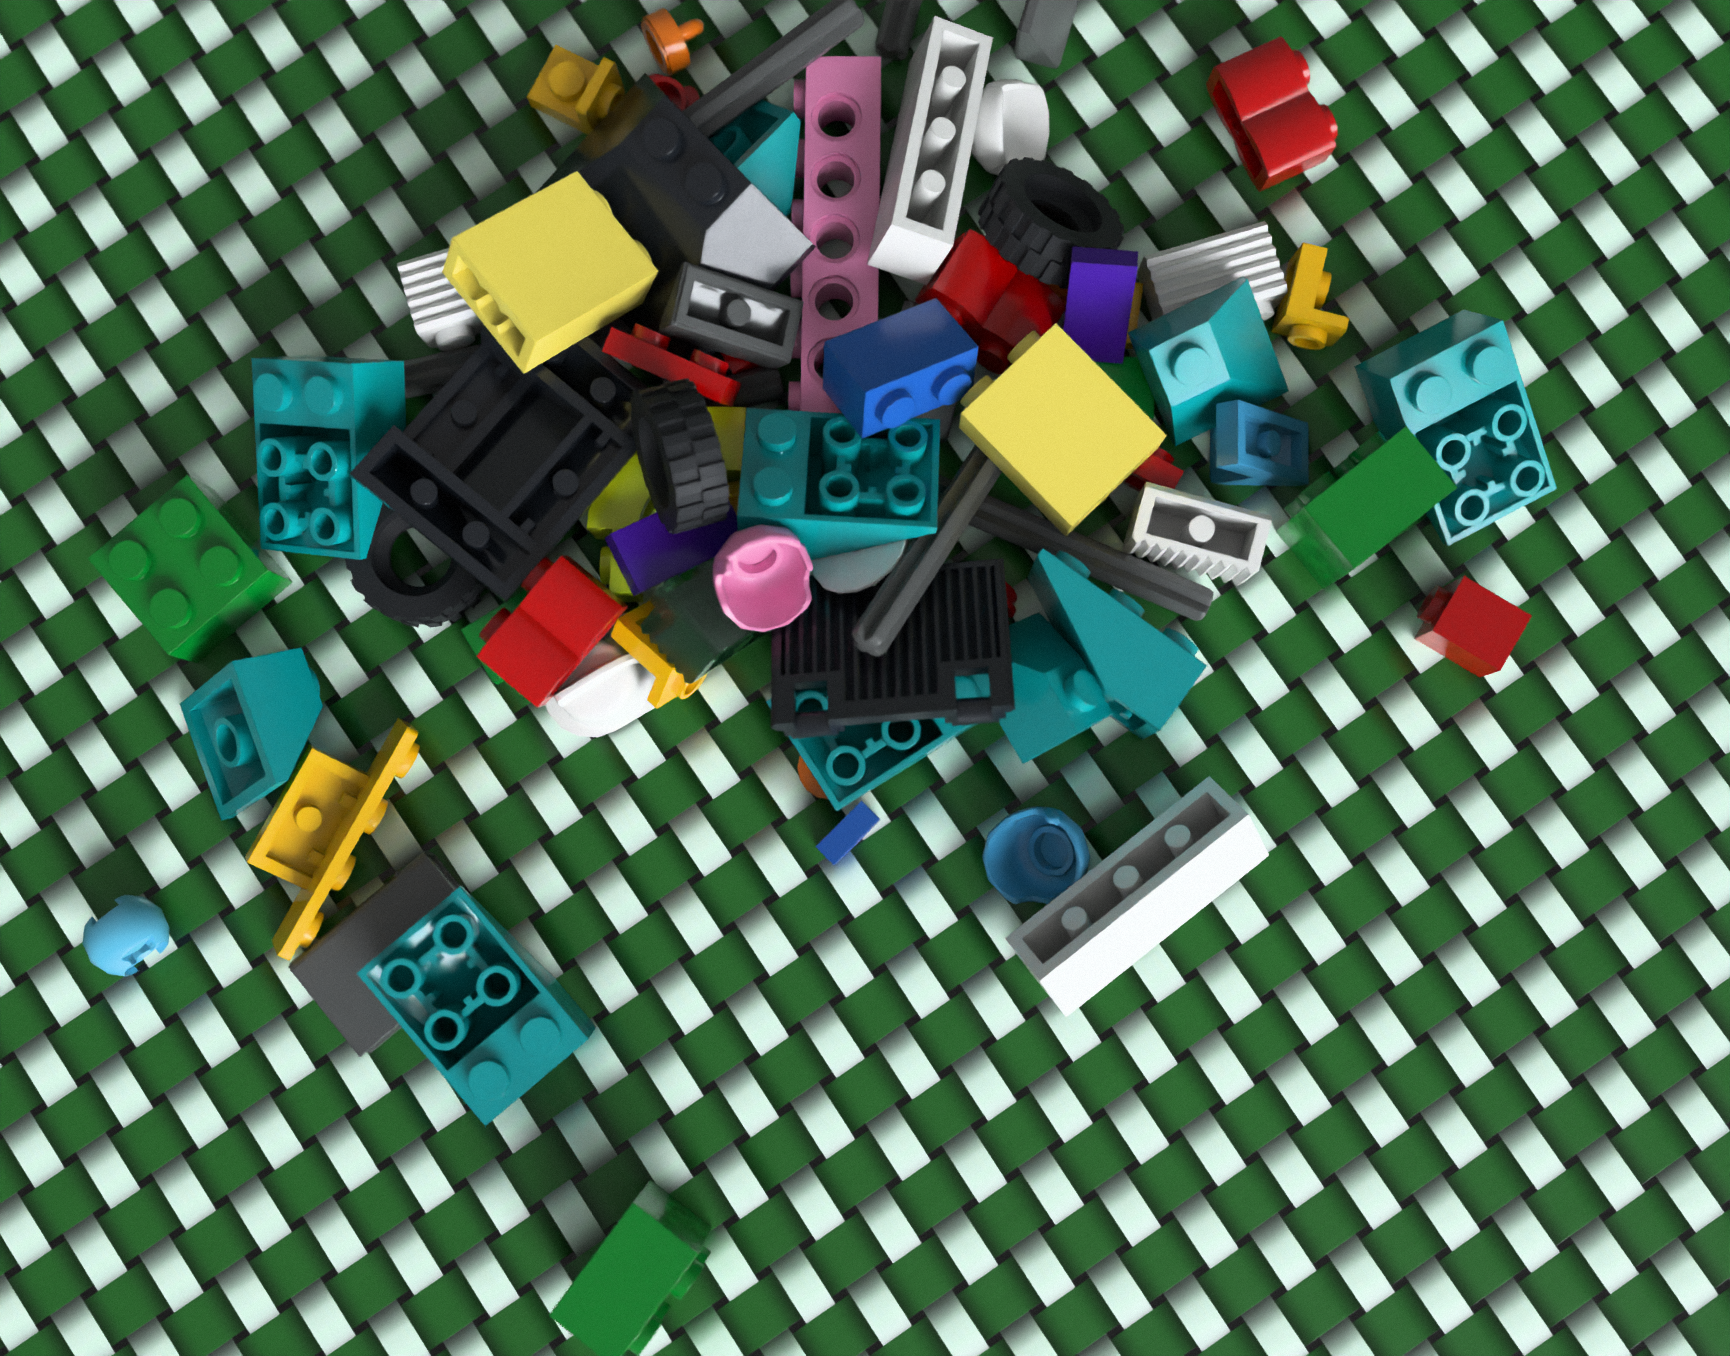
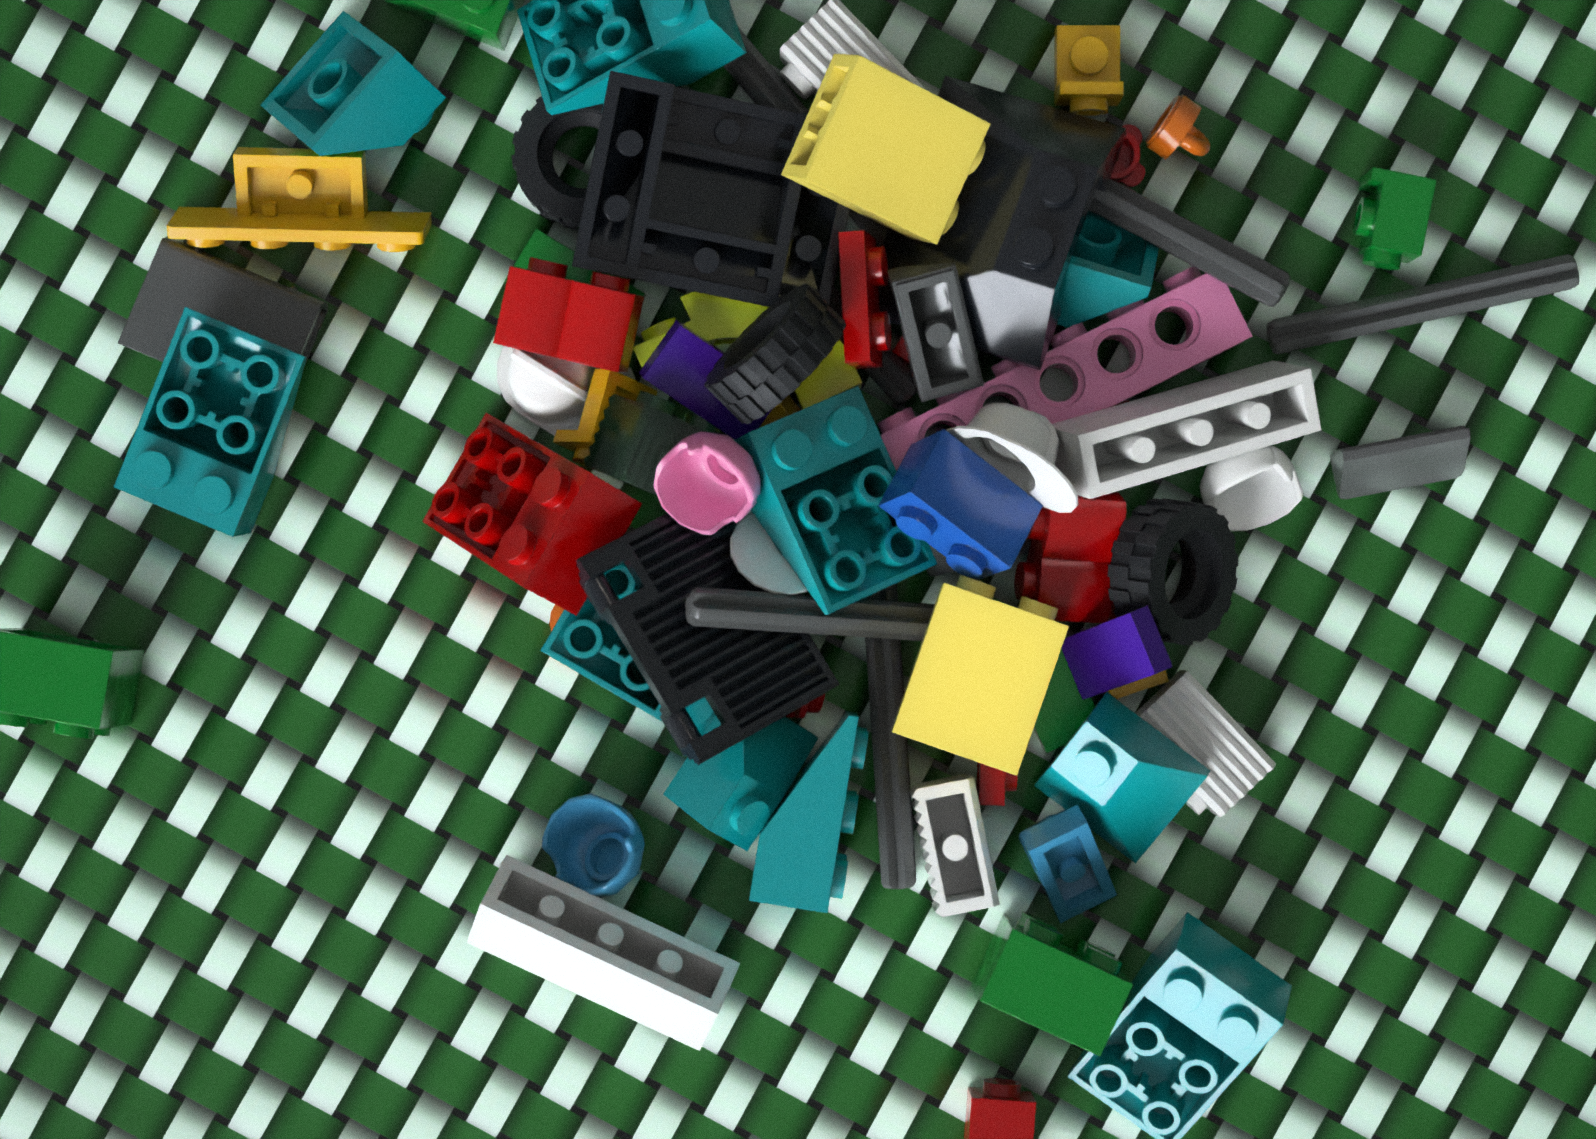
camera: 60 degrees right, 5 degrees up
medium azure piece [83,895,170,976] -> none
blue tile [816,800,880,866] -> none
red brick [1206,36,1338,192] -> none
yellow bracket [1272,242,1349,350] -> none
none -> red slope [422,413,642,616]
none -> white piece [946,402,1079,513]

